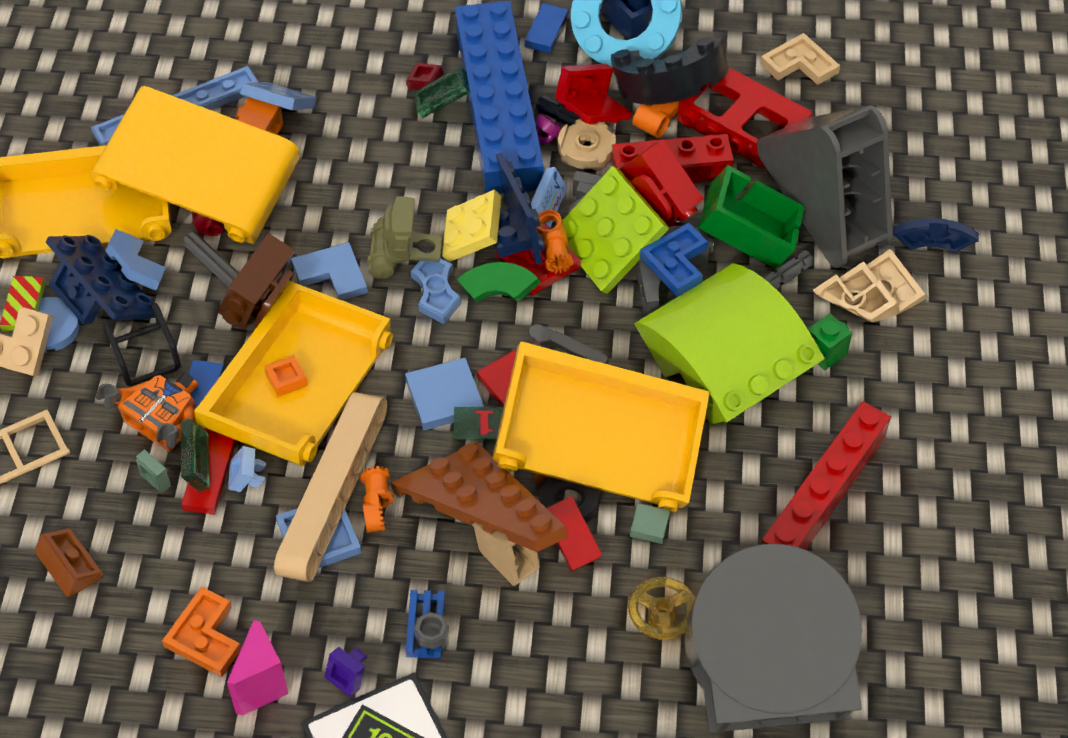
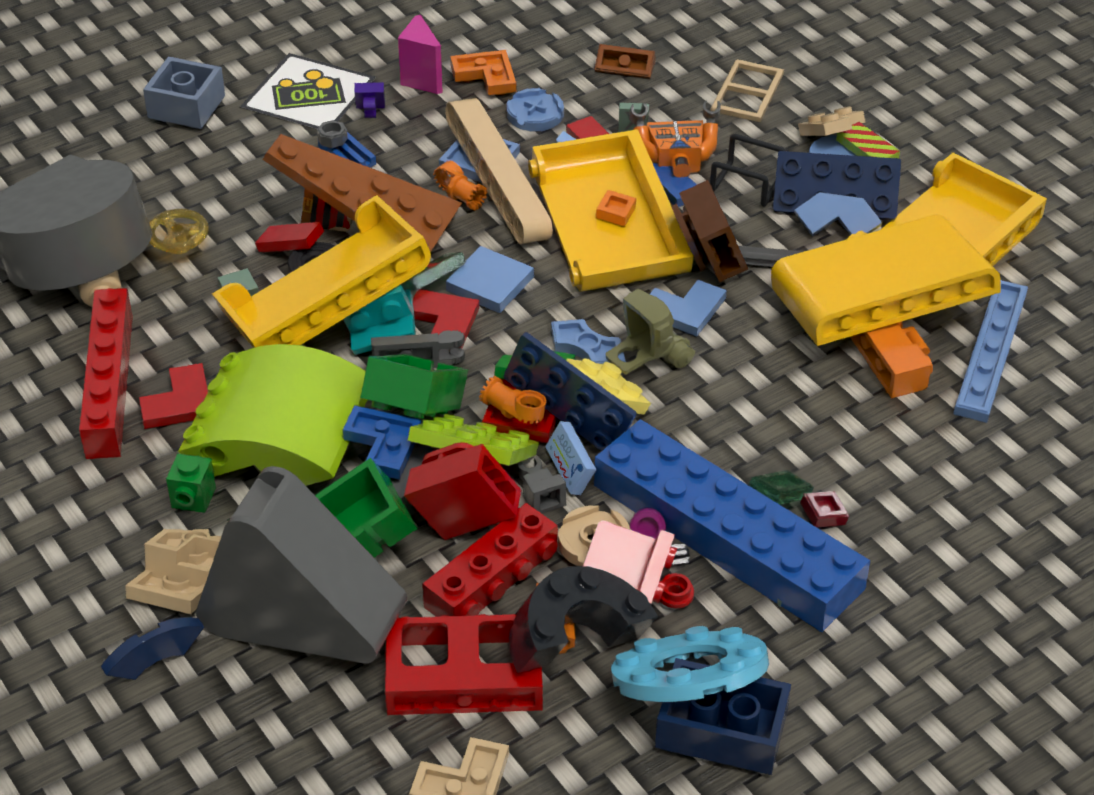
camera: 140 degrees right, 10 degrees down
tile [181,418,210,492] -> none
medium blue tile [240,82,317,110] -> none
blue tile [525,3,568,53] -> none
none -> red tile [139,363,208,429]
none -> green piece [360,354,469,418]
none -> medium blue tile [506,88,564,132]

